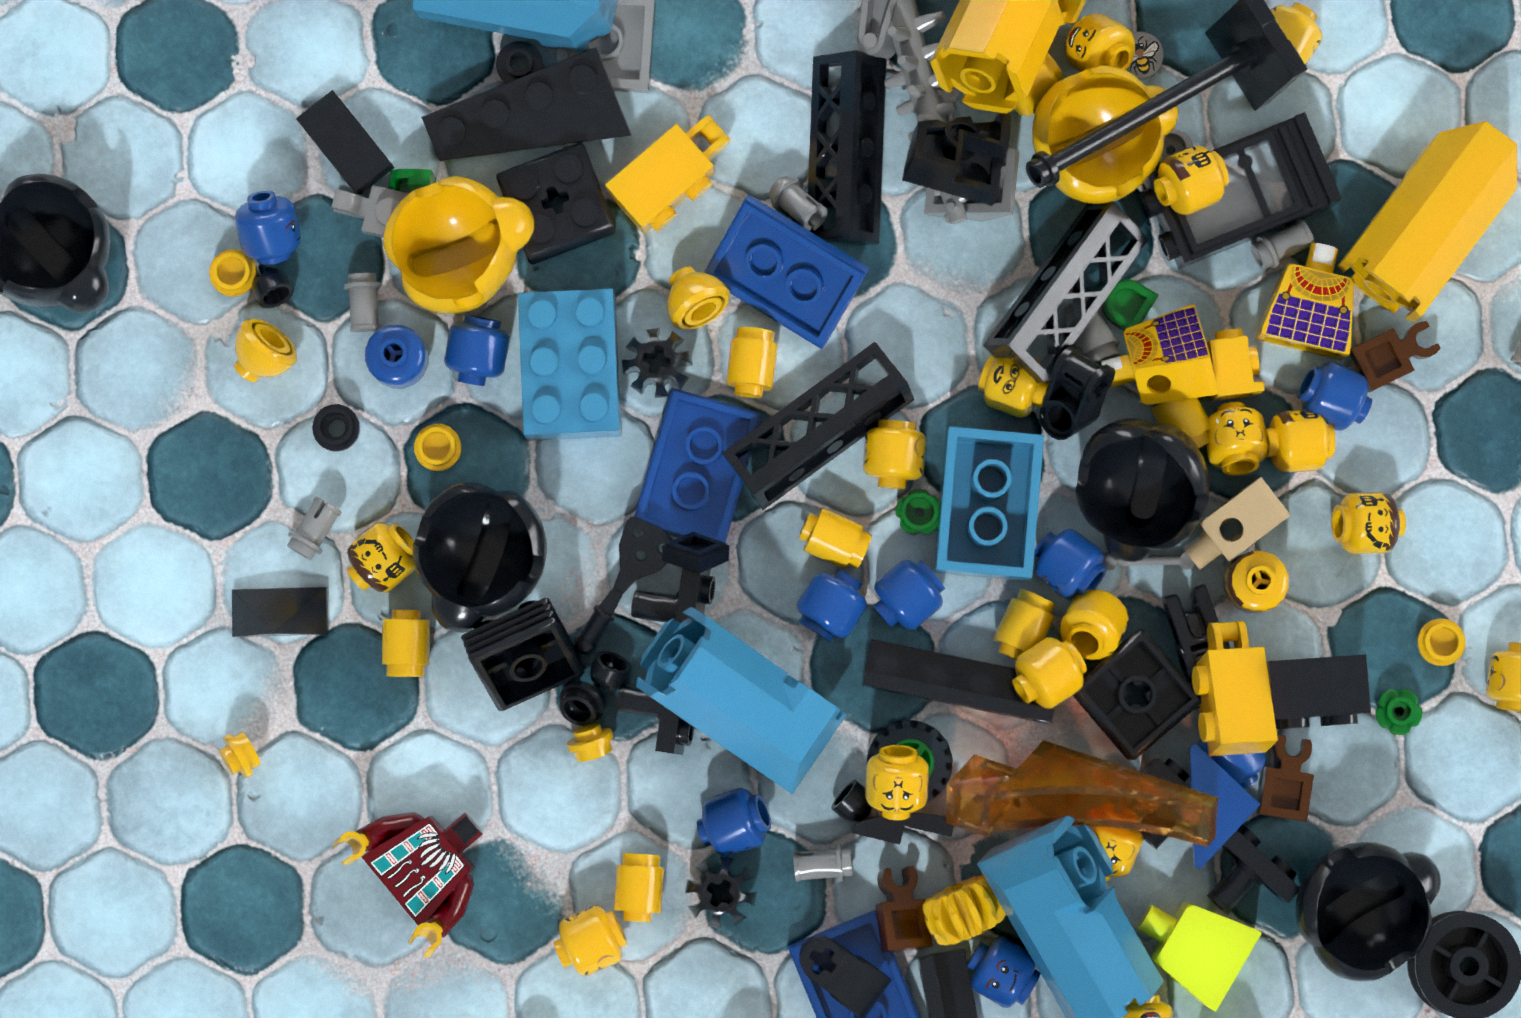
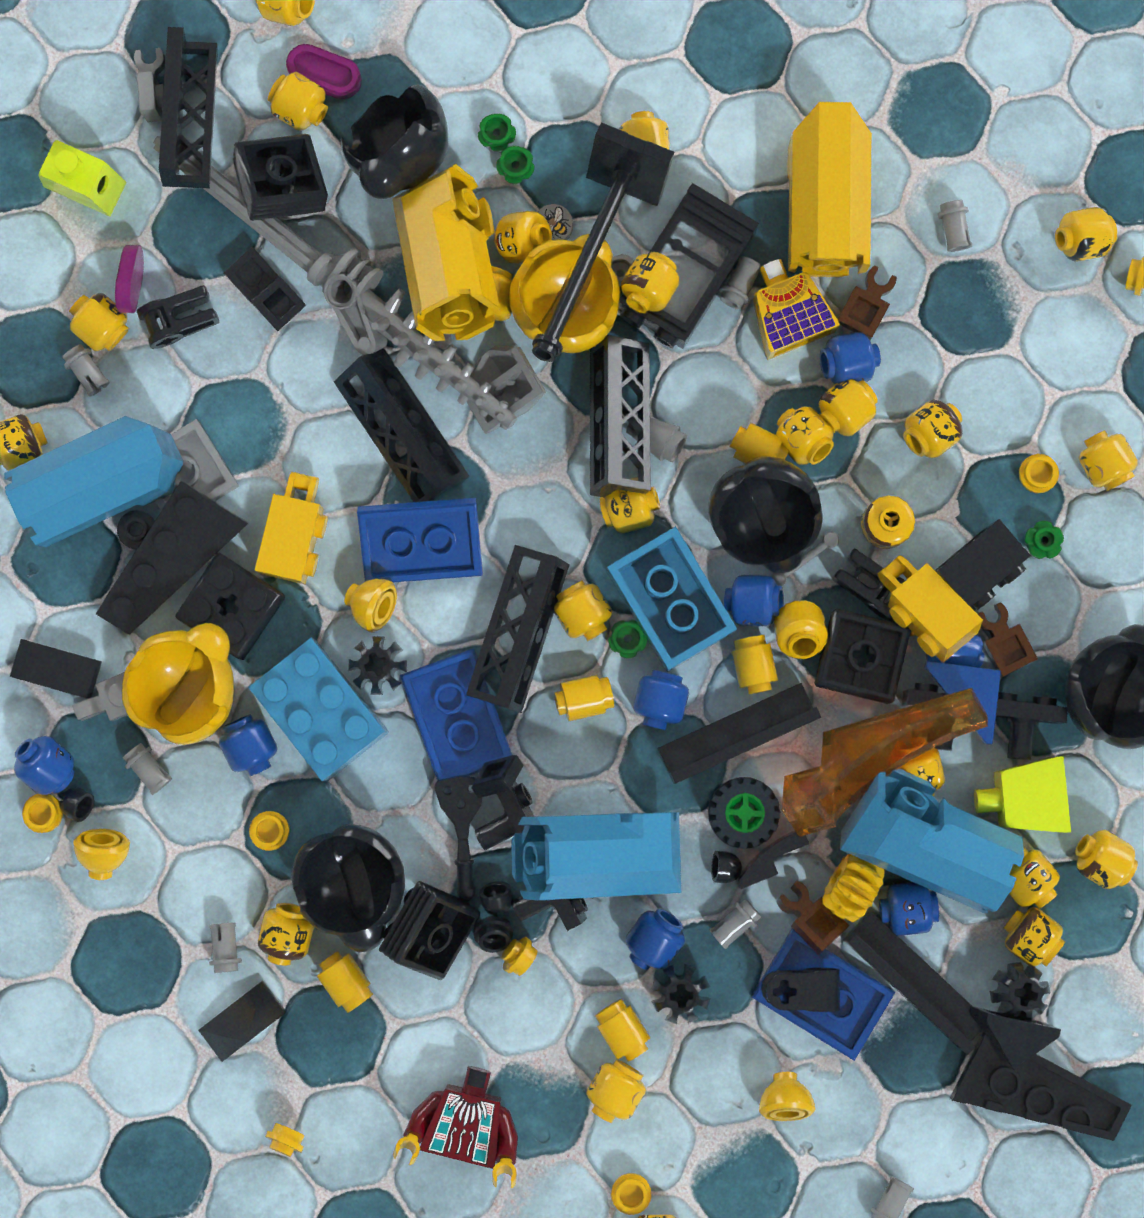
camera: 35 degrees left, 0 degrees up
black plate [312,404,360,452] -> none
blue head [365,325,429,389] -> none
green tile [388,169,436,193] -> none
yellow brick [726,327,778,398] -> none
light grey pin [769,176,827,231] -> none
blue head [796,569,867,642] -> none
yellow head [865,745,929,820] -> none
black slope [902,113,1012,206] -> none
yellow head [1012,638,1087,709] -> none
black piece [1039,344,1115,440] -> none
yellow torso [1101,304,1219,405] -> none
green tile [1102,279,1159,331] -> none
tan torso [1183,476,1291,570] -> none
yellow brick [1206,328,1265,402] -> none

